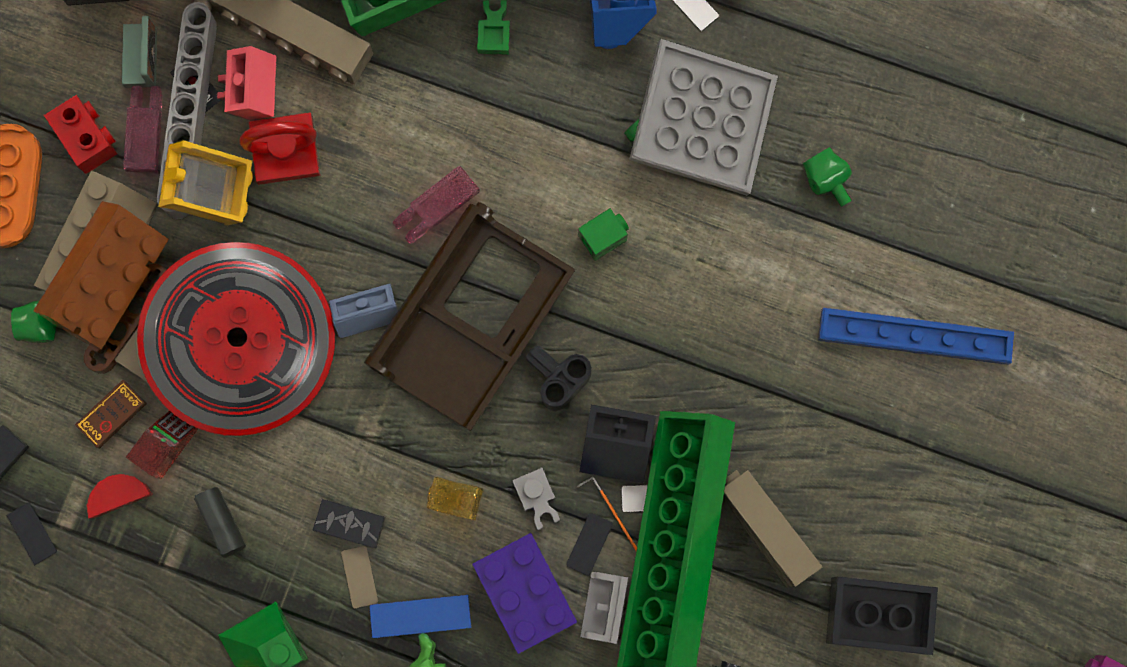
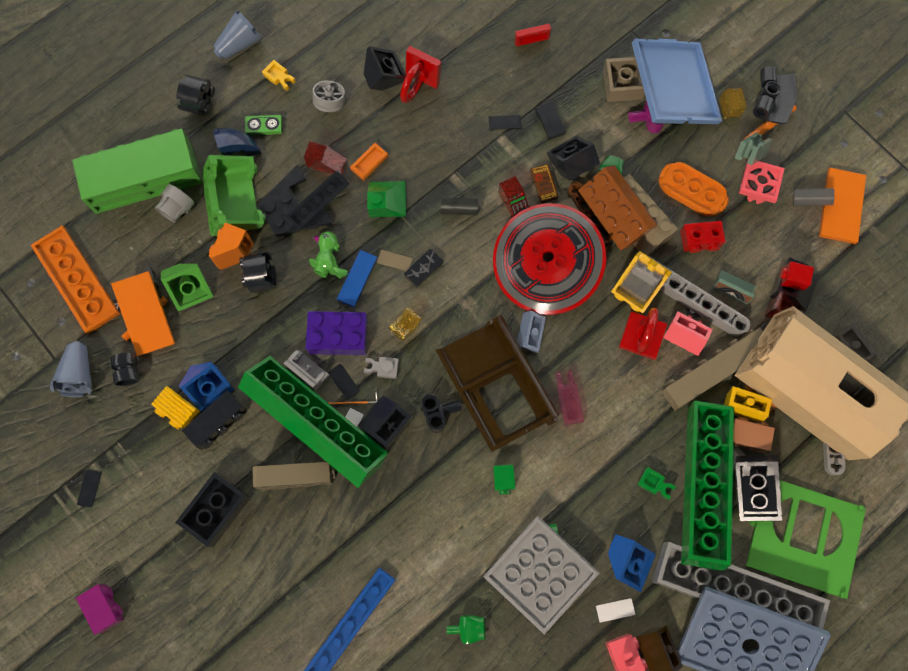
camera: 120 degrees right, 5 degrees down
red tile [87,474,153,519] -> none
clear pink hinge [123,86,162,172] -> none
none -> black slope [546,136,600,181]

